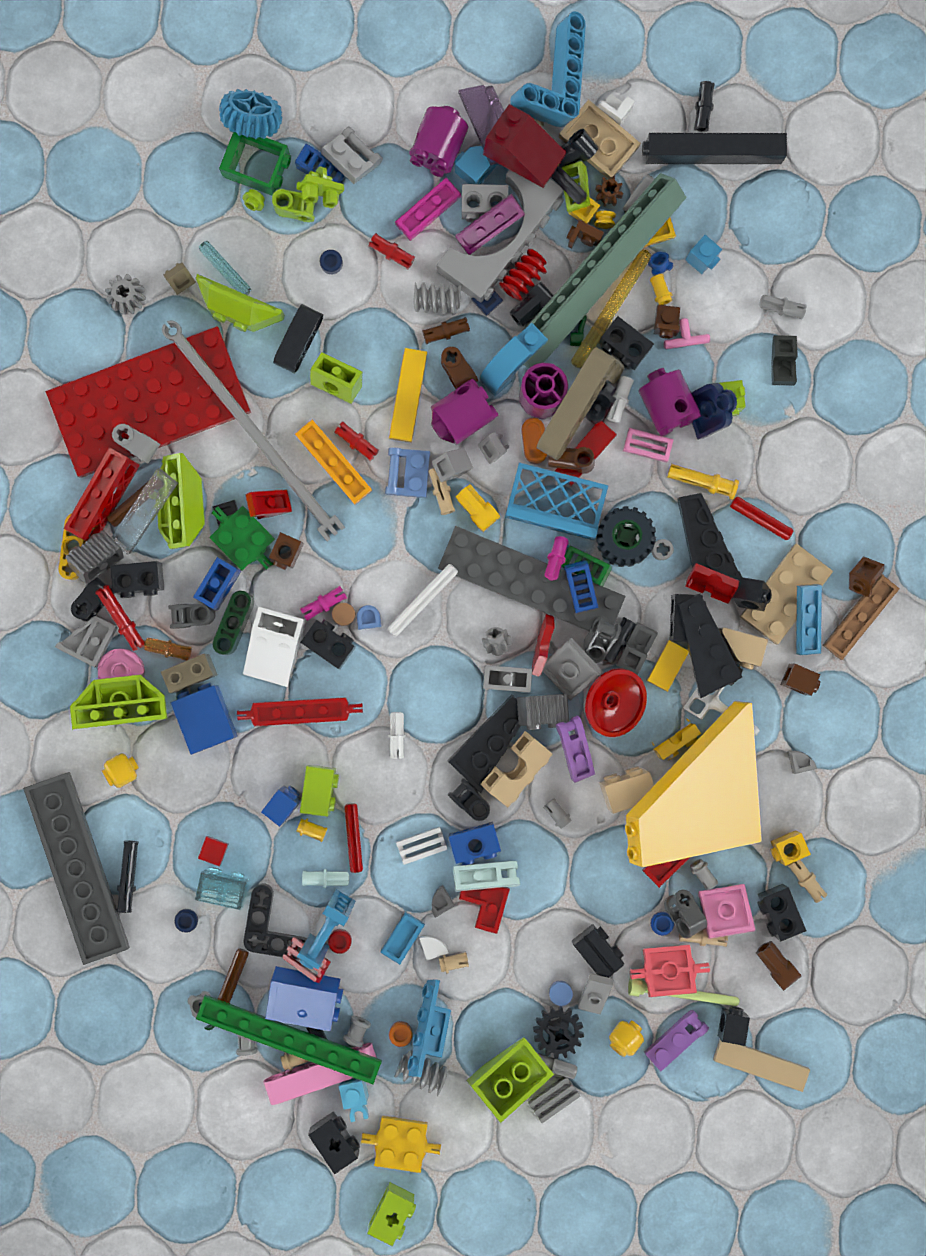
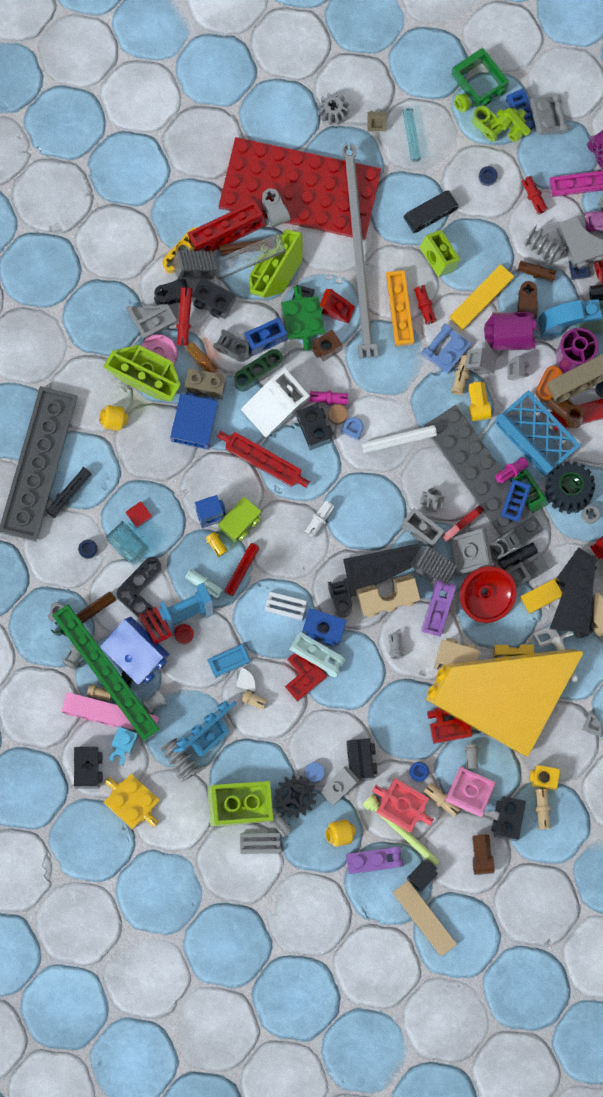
camera: 40 degrees right, 10 degrees down
lime wedge [196,274,285,332] -> none
dark azure gear [219,89,282,139] -> none
lime brick [367,1182,416,1247] -> none
orange tile [389,1021,413,1047] -> none
flat silver tile [432,885,455,918] -> none
dark grey piece [664,889,707,939] -> none

